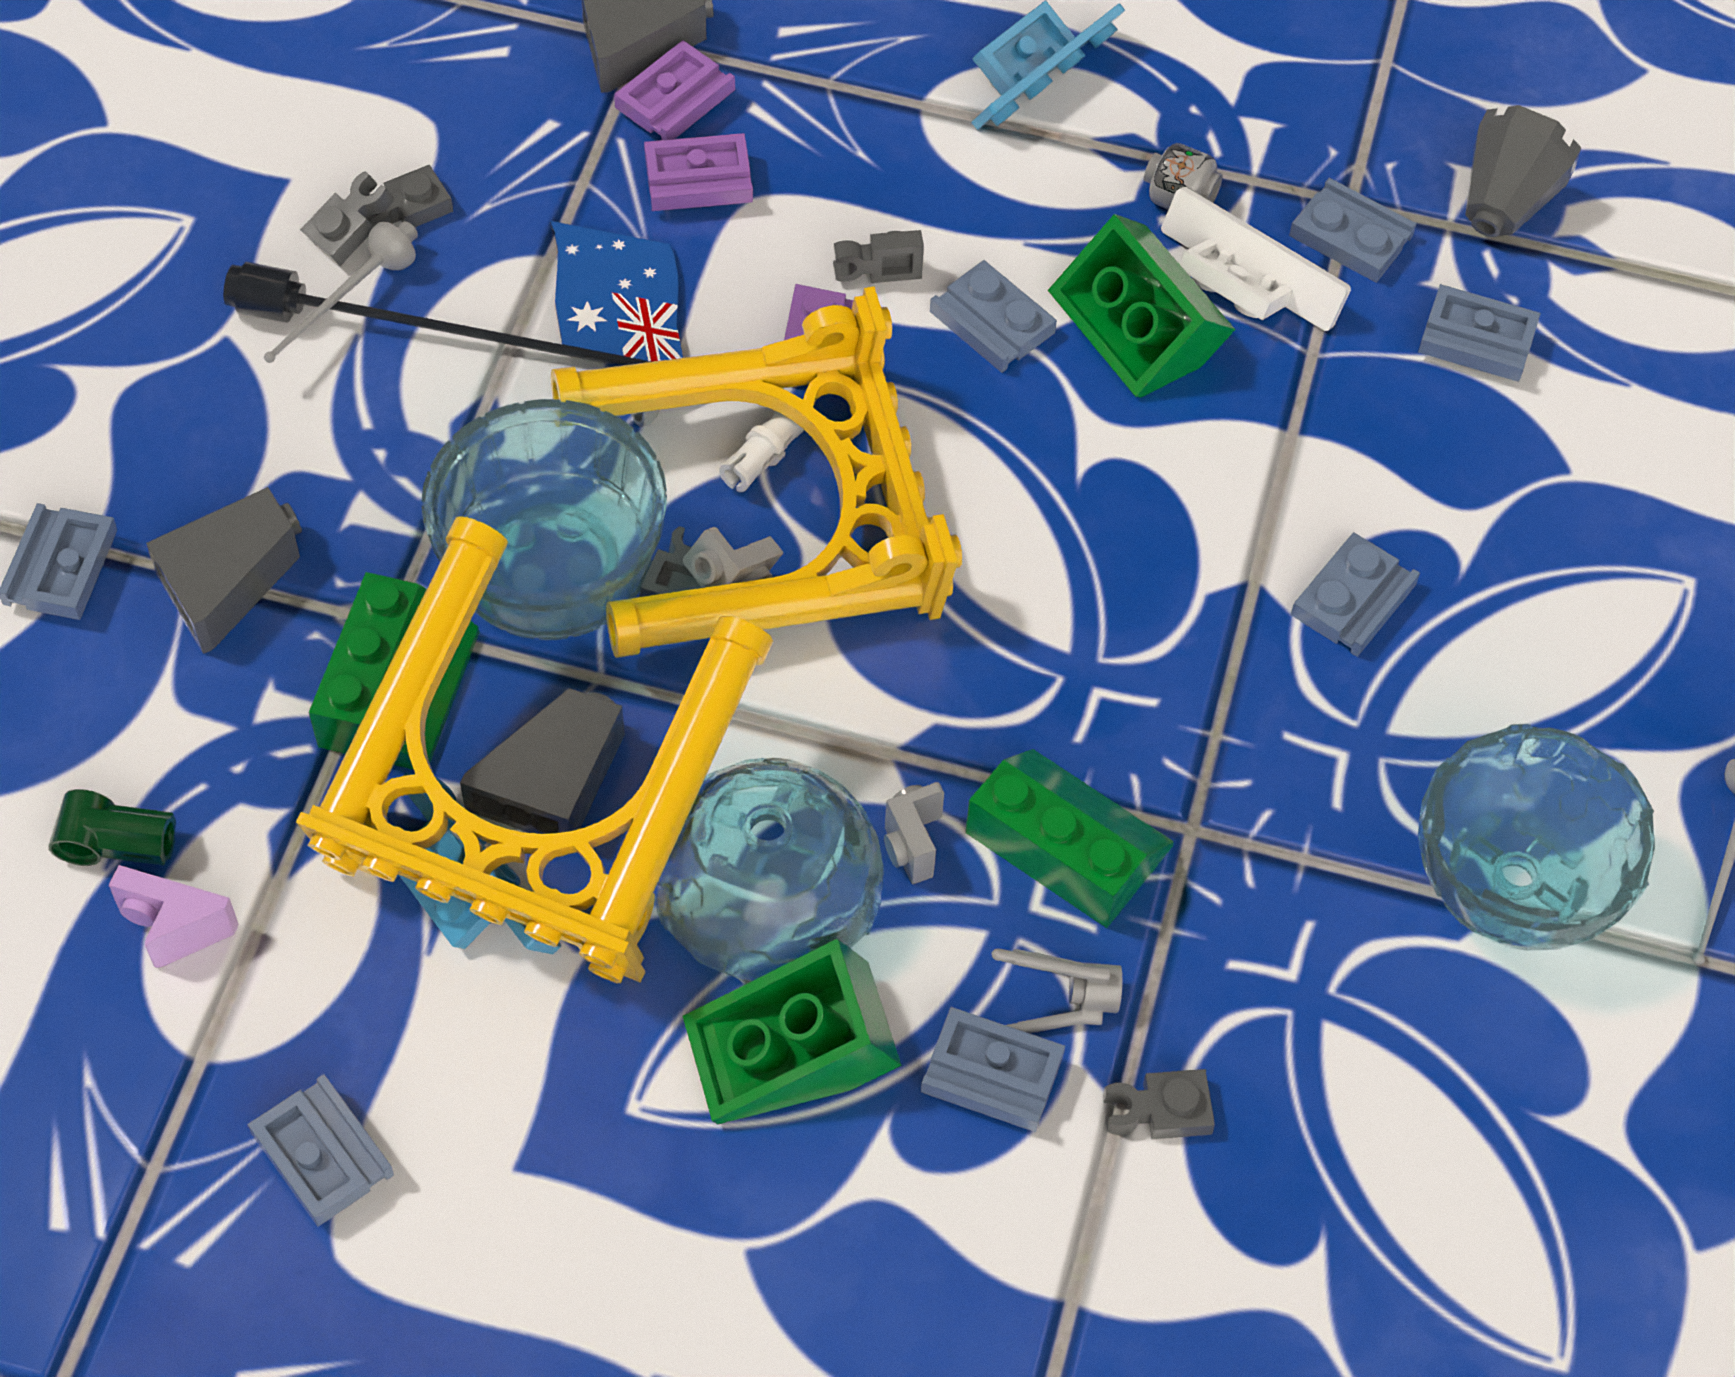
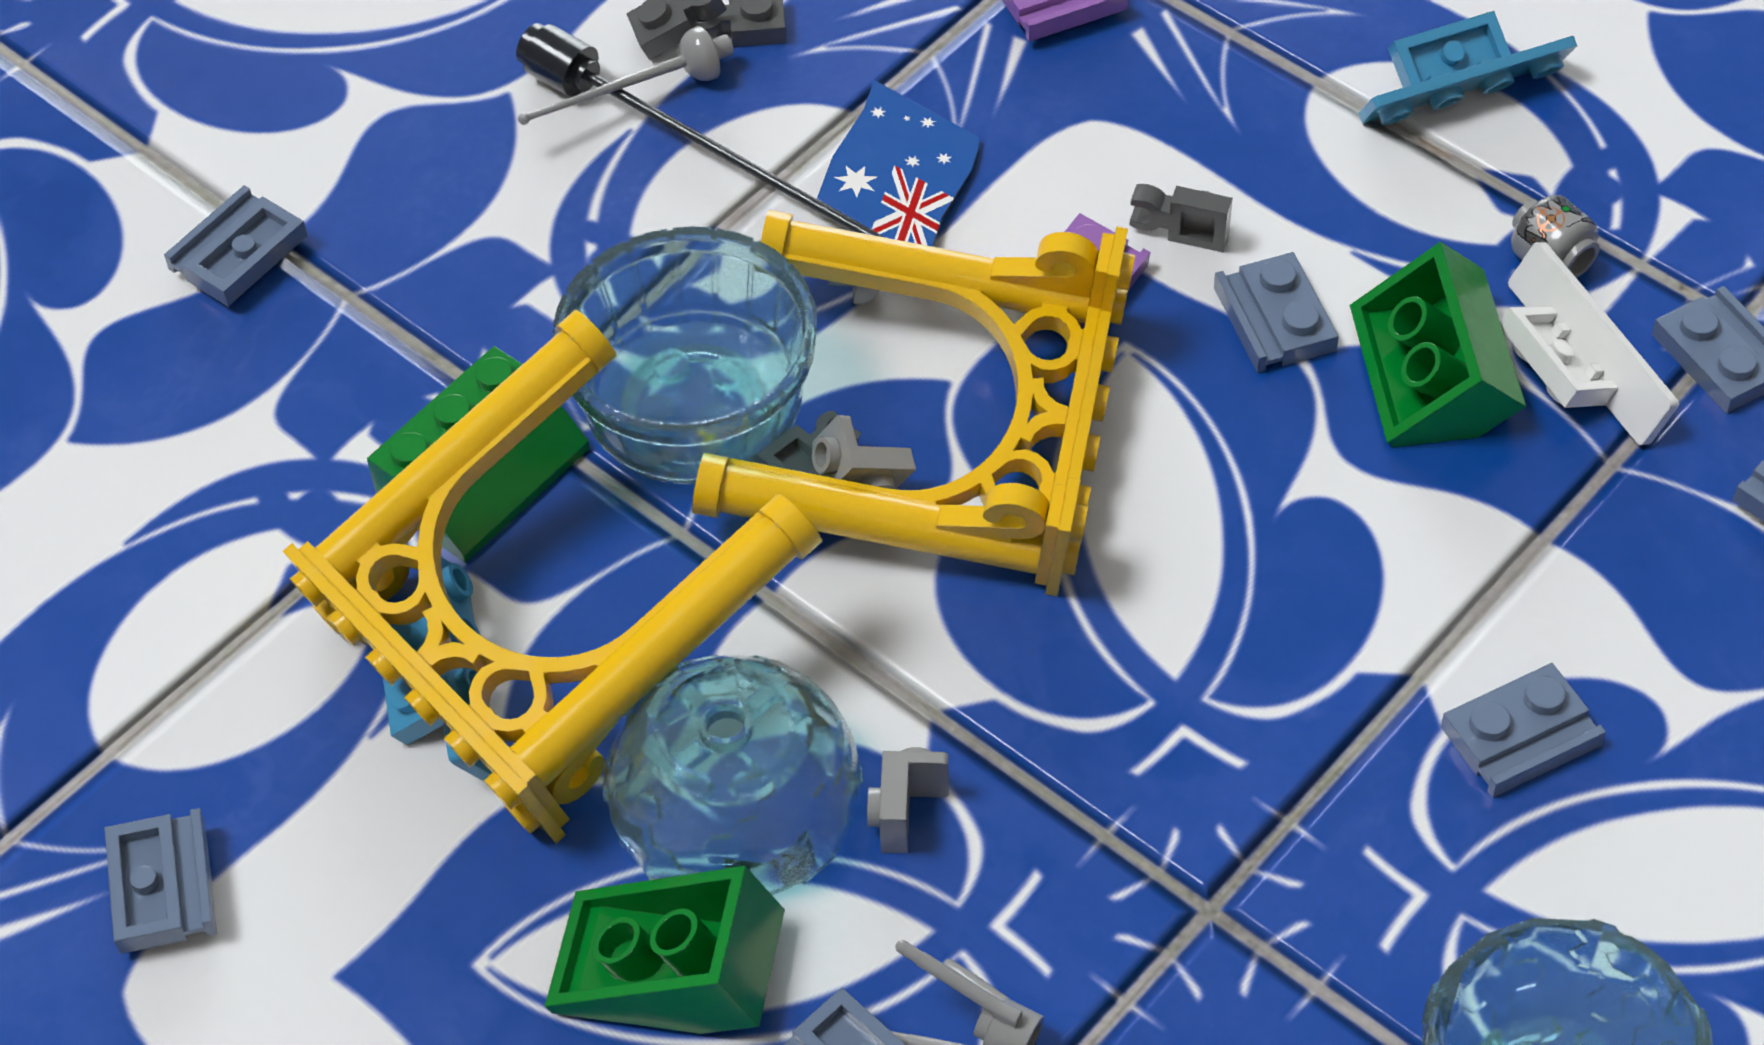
camera: 30 degrees right, 5 degrees down
dark green piece [48,789,176,866] -> none
lavender slope [109,865,239,968] -> none
dark grey slope [146,487,302,654] -> none
dark grey slope [460,688,625,834] -> none
medium lavender plate [644,133,753,211] -> none
white pin [719,411,804,492] -> none
green slope [965,749,1174,928] -> none

